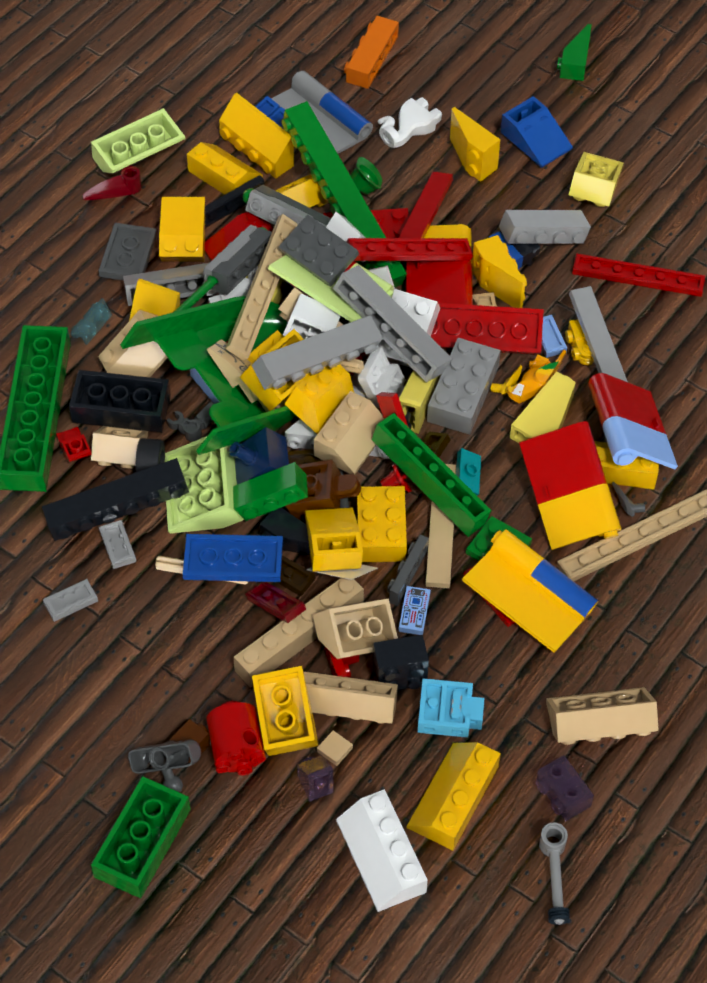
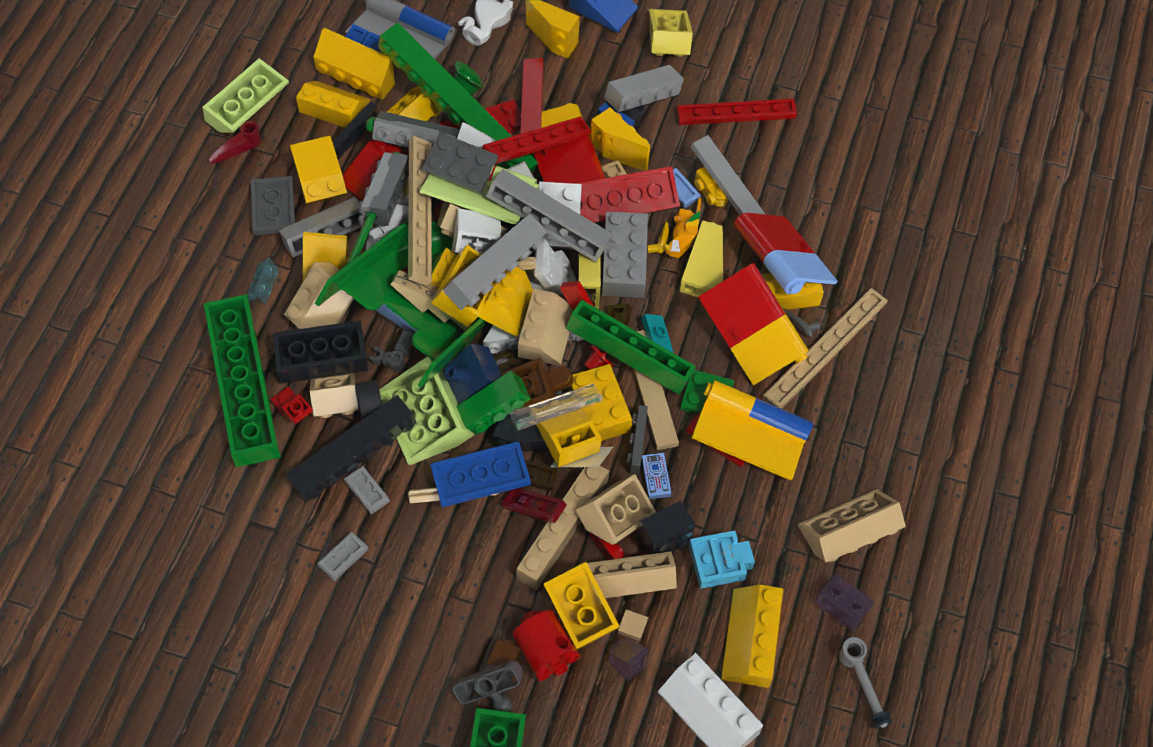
camera: 20 degrees left, 5 degrees up
none -> clear tile [510,384,603,430]

